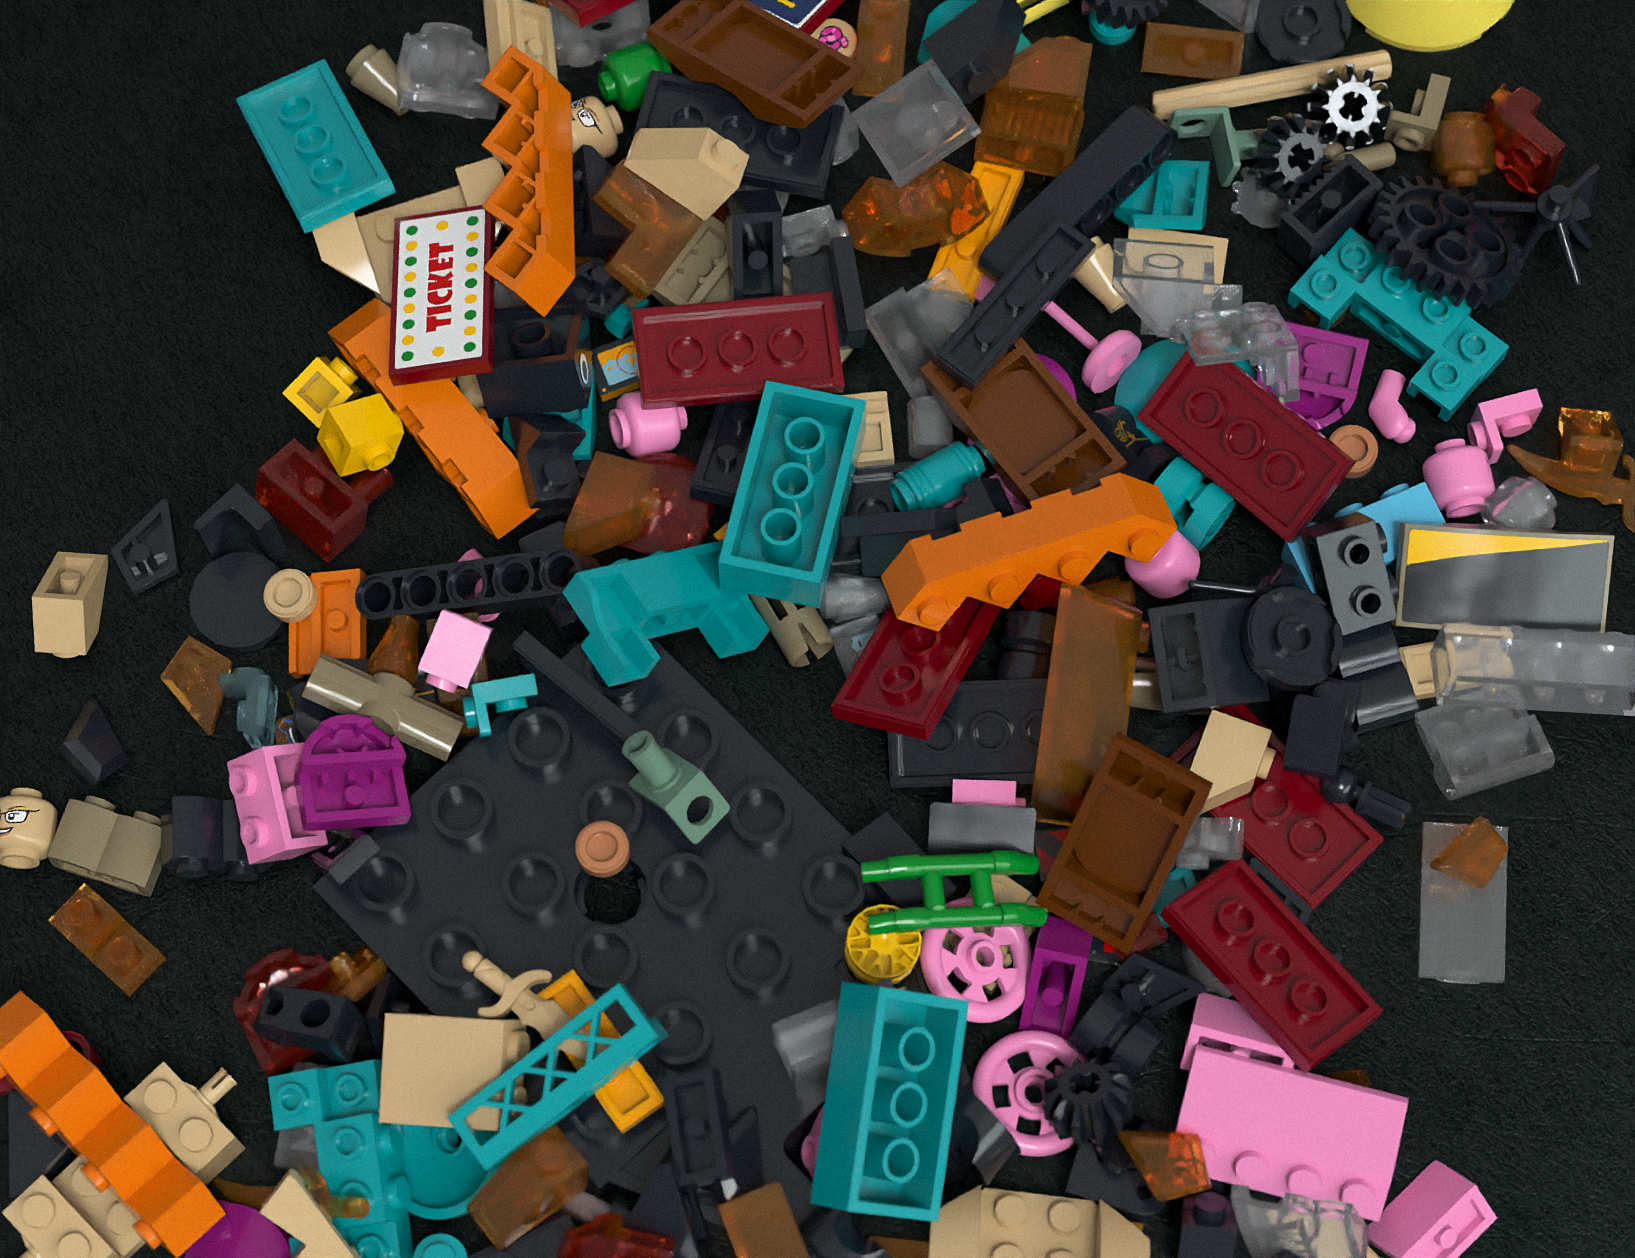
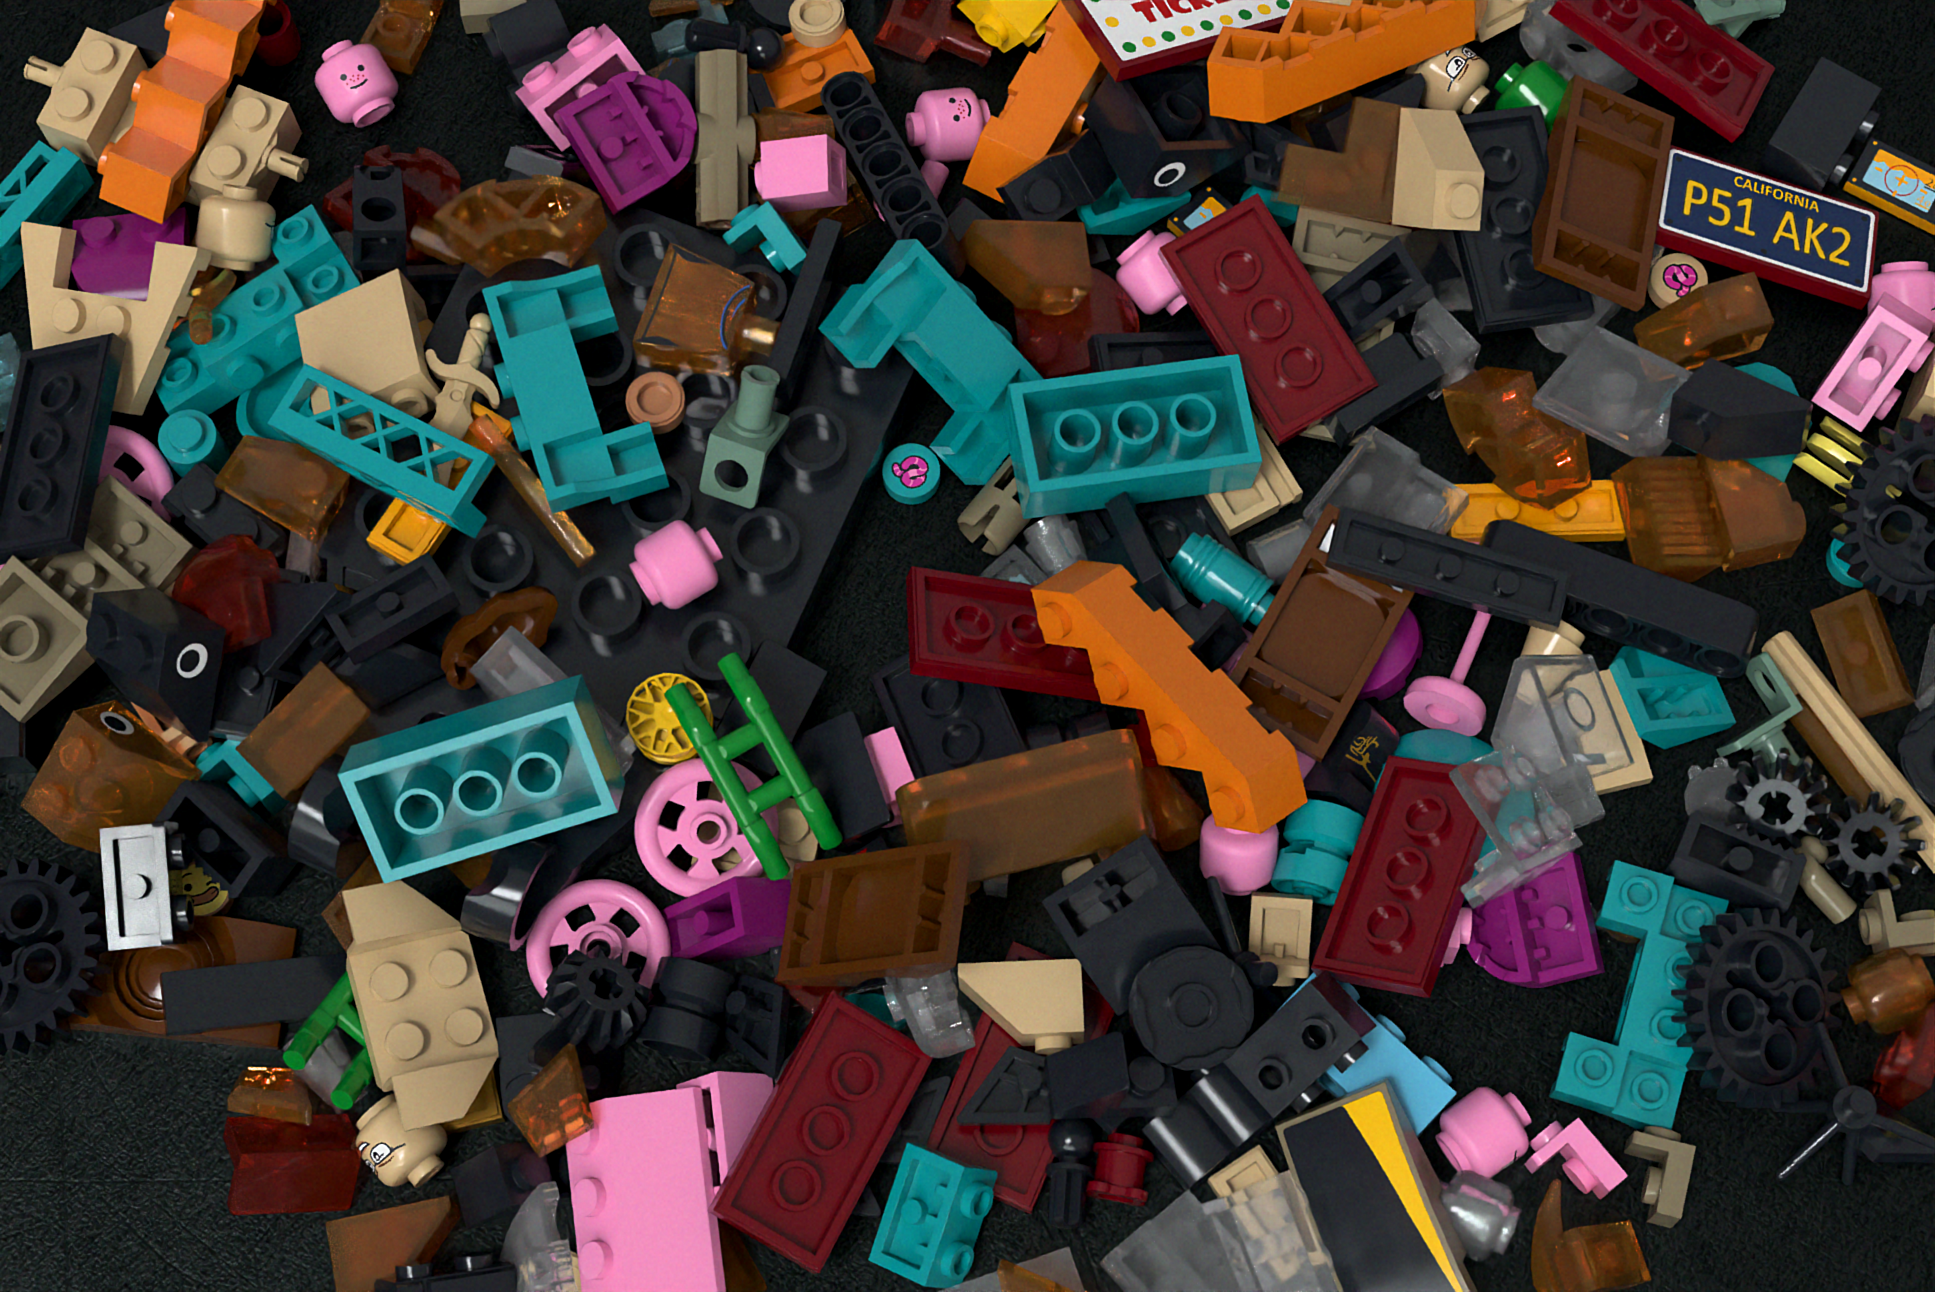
camera: 65 degrees right, 0 degrees up
nougat tile [1329,425,1378,478] -> none
bright pink arm [1368,369,1416,443] -> none
none -> tan head [196,184,276,271]
none -> bright pink head [315,40,399,128]
none -> clear orange brick [433,174,608,278]
none -> reddish brown arm [441,585,559,690]
none -> clear orange bar [468,414,597,568]
none -> teal bracket [482,264,669,514]
none -> bright pink head [629,520,723,609]
none -> clear orange torso [632,243,782,377]
none -> black axle [684,18,786,72]
none -> teal bracket [868,1142,997,1289]
none -> teal tile [882,443,940,505]
none -> bright pink head [905,87,991,163]
none -> black piece [957,1046,1052,1126]
none -> dark red brick [1086,1133,1155,1206]
none -> tan bracket [1248,891,1313,986]
none -> dark tan bracket [1624,1126,1696,1228]
none -> clear orange bar [1789,693,1888,849]

